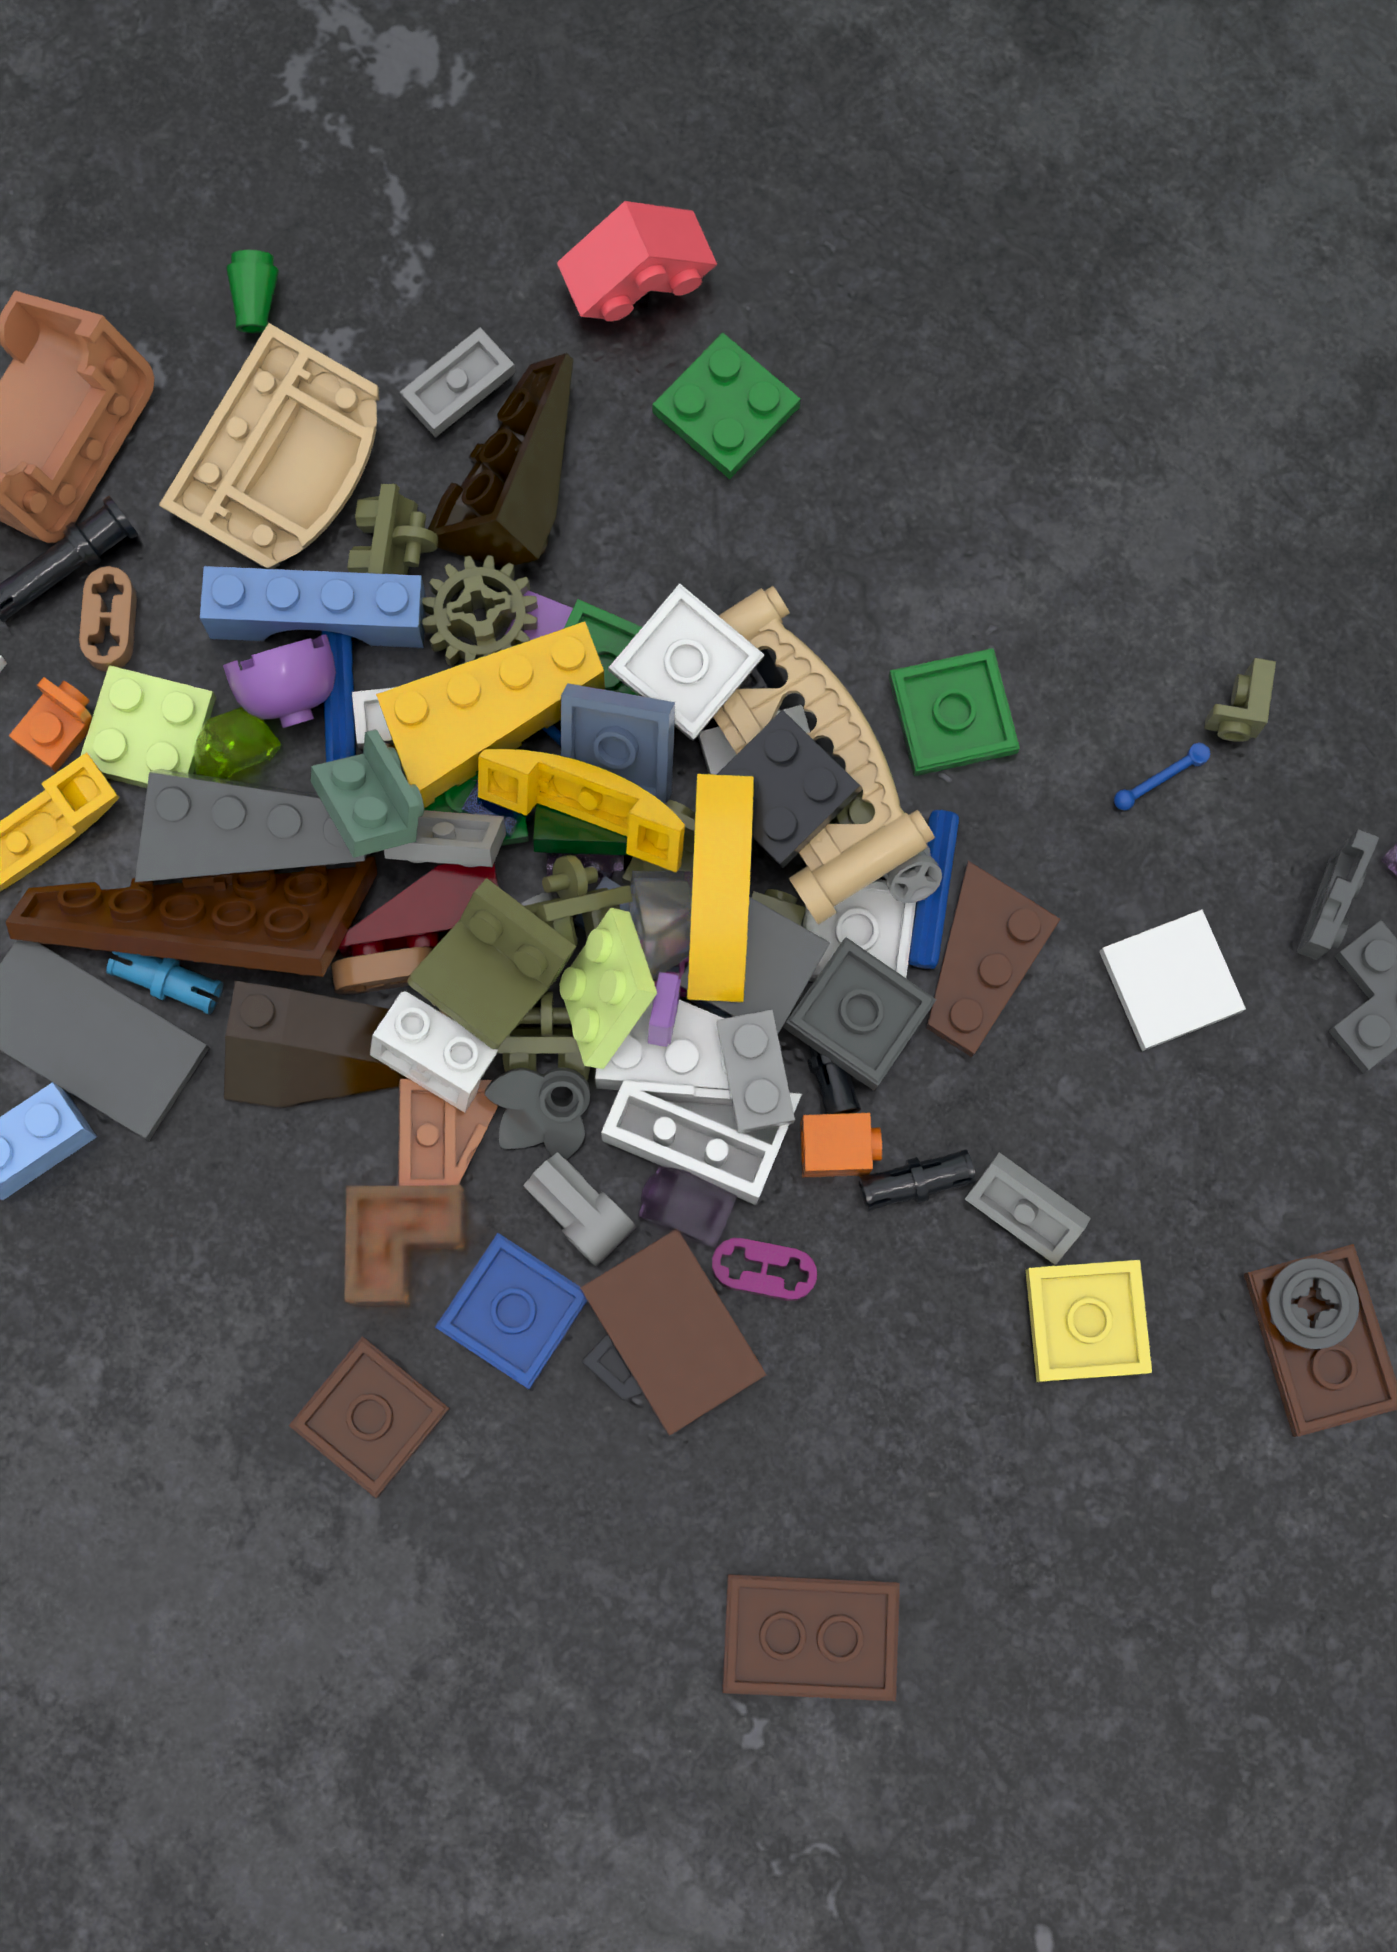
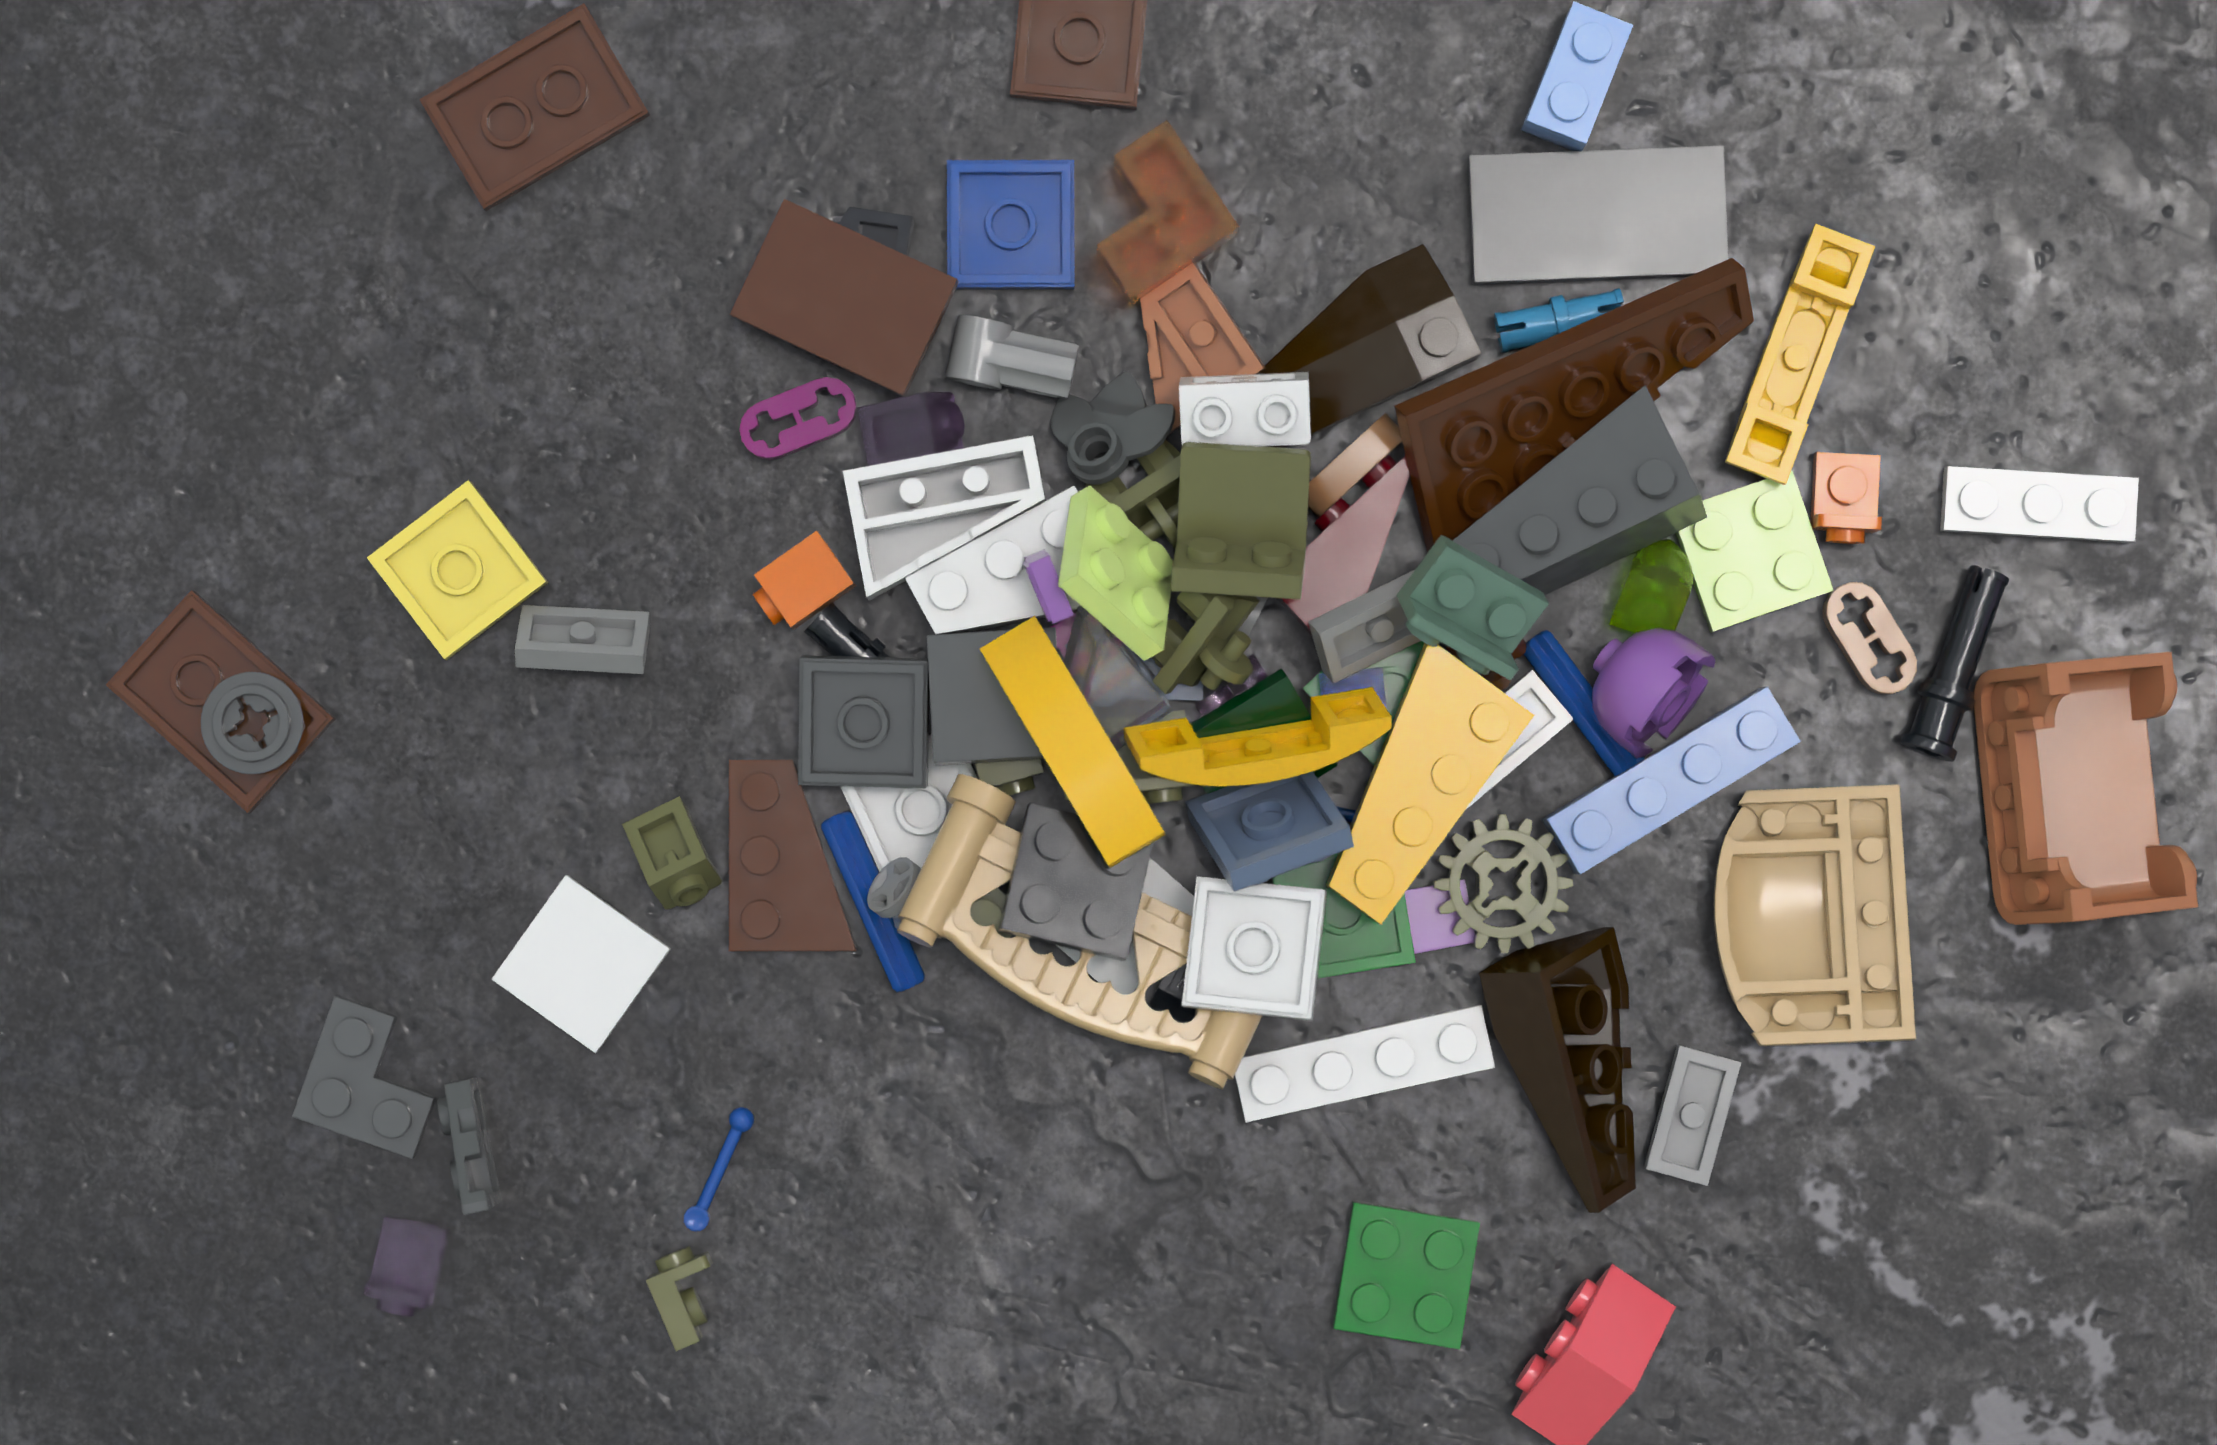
camera: 150 degrees right, 10 degrees up
green cone [226,250,279,333] -> none
olive hips [347,484,439,575] -> none
light grey plate [716,1010,795,1134] -> none
black pin [859,1149,976,1211] -> none
green tile [888,648,1020,776] -> none
none -> olive bracket [622,796,722,909]
none -> white plate [1235,1004,1495,1122]

